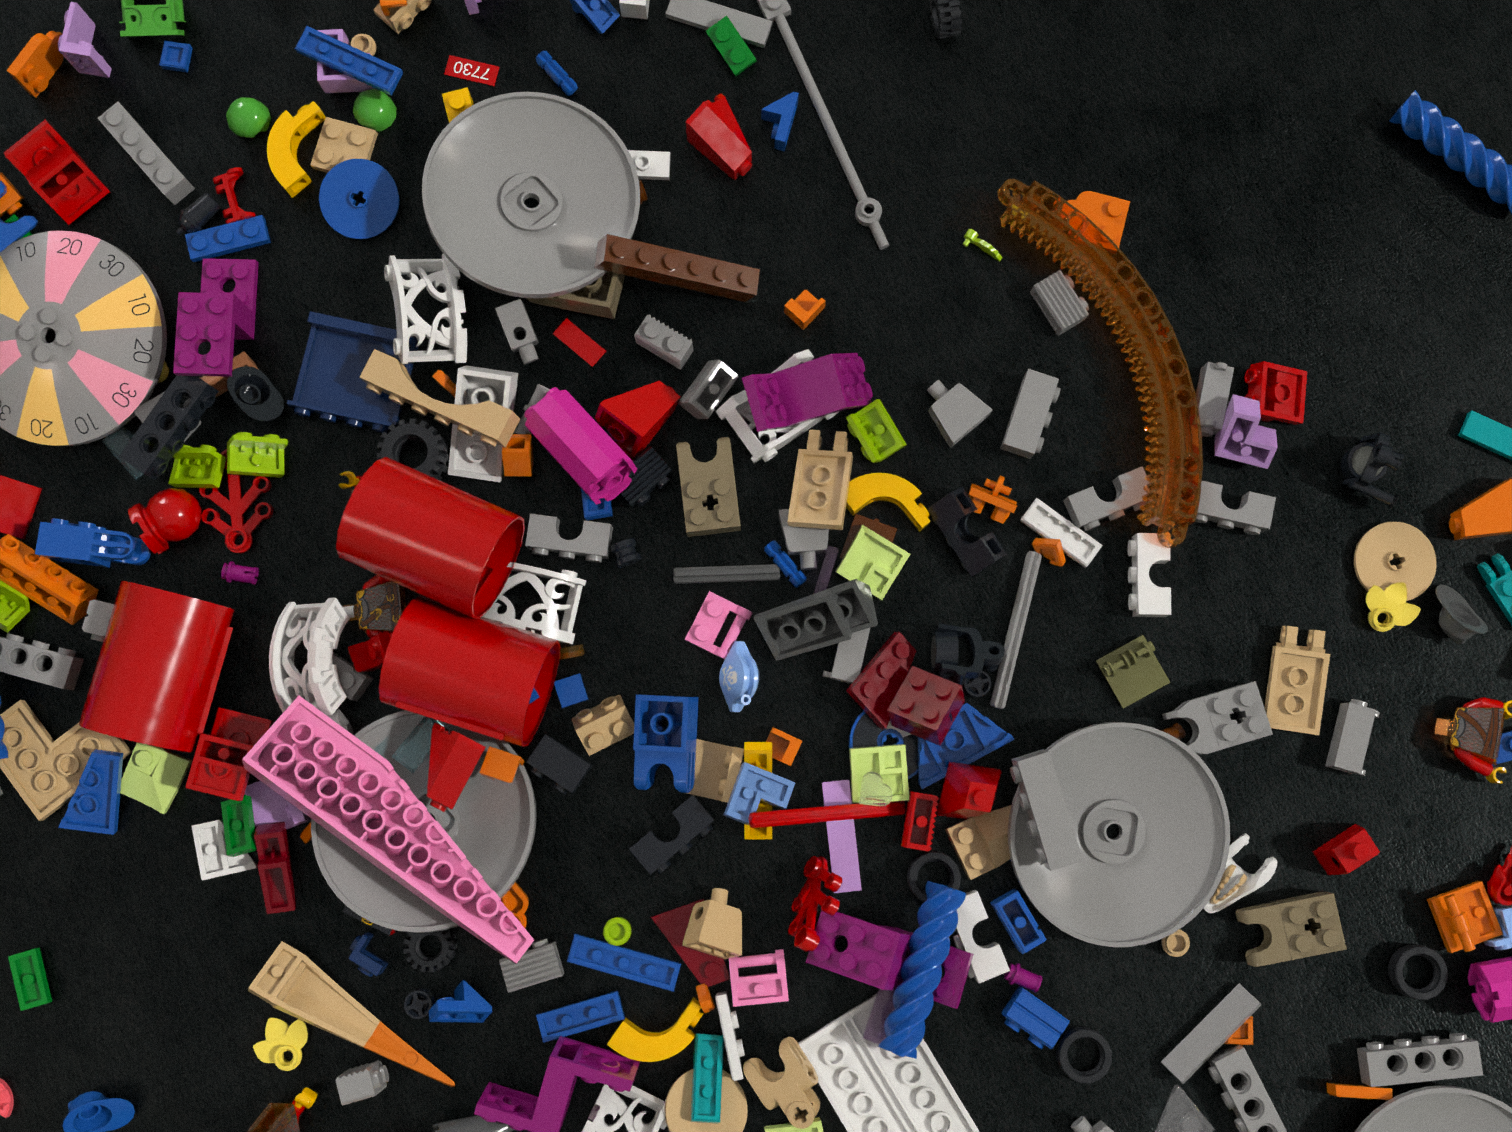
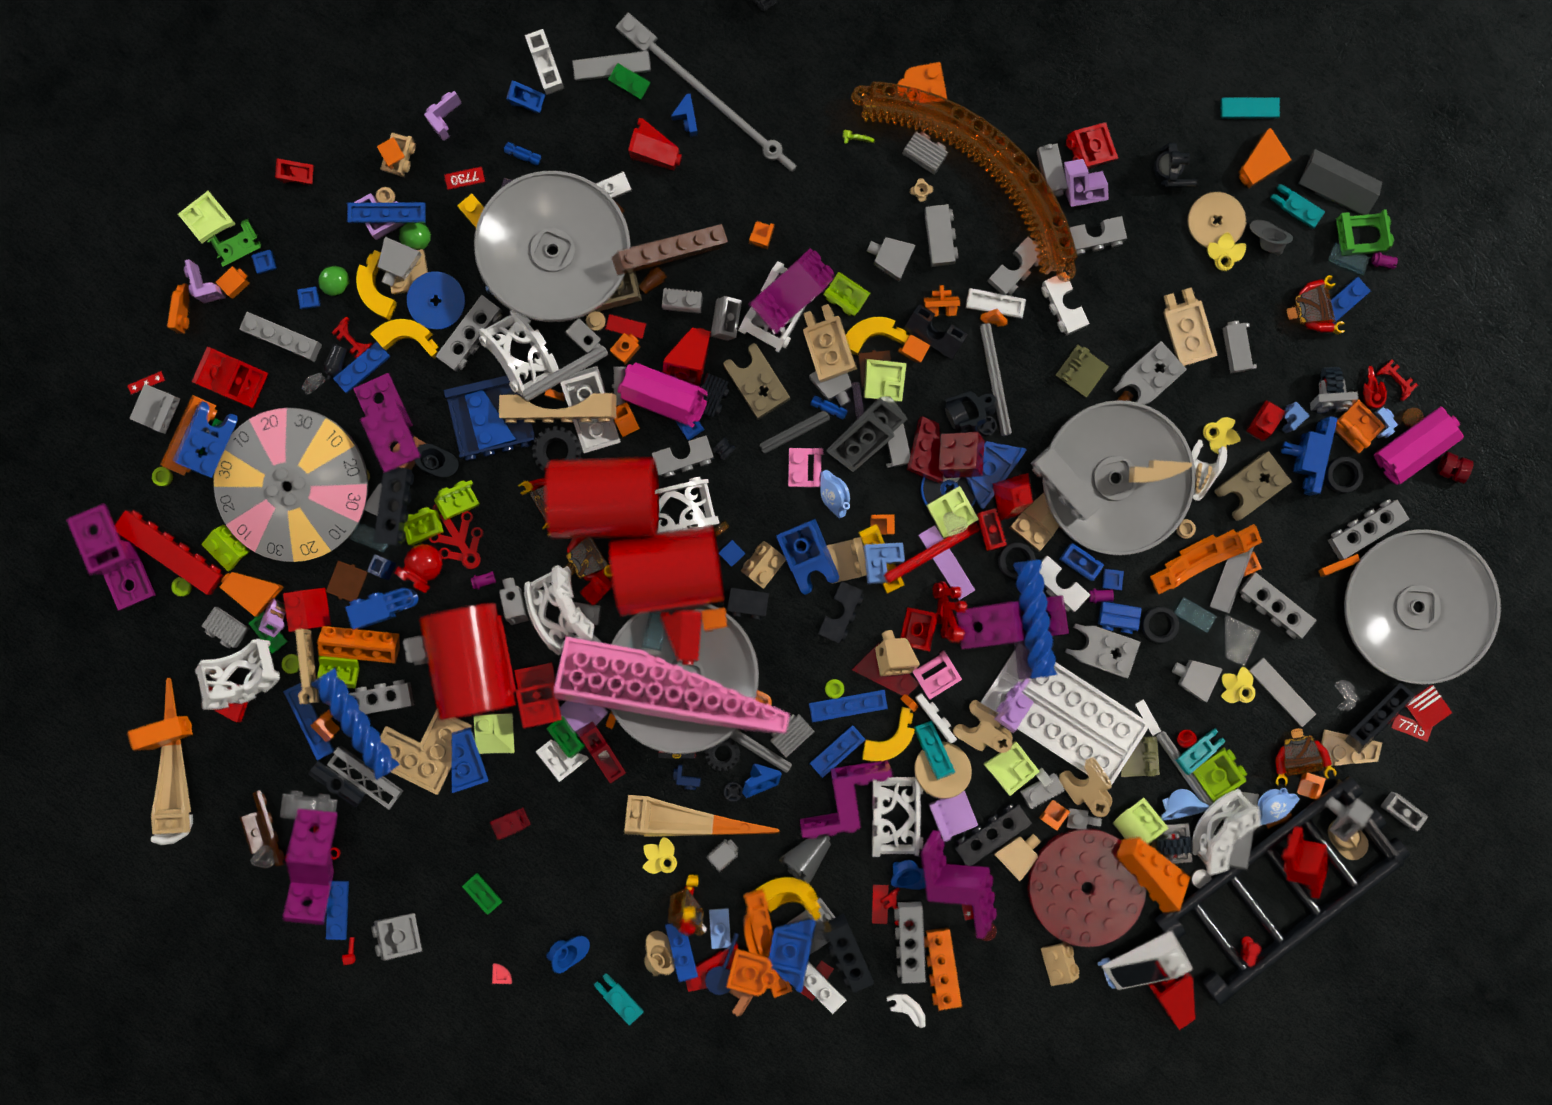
camera: 30 degrees left, 5 degrees up
none -> orange brick [216,267,249,299]
none -> blue tile [297,287,320,309]
none -> clear tile [302,373,326,394]
none -> reddish brown piece [326,561,368,601]
none -> dark blue slope [367,554,396,580]
none -> yellow arch [370,319,439,359]
none -> light grey torso [378,237,422,287]
none -> light grey brick [436,295,502,372]
none -> blue wing [465,390,517,450]
none -> dark red torso [490,807,531,840]
none -> light grey torso [500,578,530,625]
none -> light grey axle [522,346,608,401]
none -> tan plate [586,311,605,331]
none -> orange brick [610,333,640,365]
none -> reddish brown cone [638,266,667,294]
none -> light grey axle [730,730,792,772]
none -> orange panel [898,335,930,363]
none -> red slope [901,607,938,651]
none -> tan plate [910,179,933,202]
none -> lavender bracket [995,678,1034,733]
none -> light grey brick [1065,624,1140,678]
none -> blue tile [1102,569,1124,590]
none -> tan slope [1129,460,1192,482]
none -> orange piece [1150,524,1262,594]
none -> clear light blue tile [1174,597,1217,633]
none -> light yellow plate [1203,417,1241,454]
none -> medium blue hinge [1281,402,1309,433]
none -> blue brick [1281,416,1338,496]
none -> light grey plate [1310,367,1358,413]

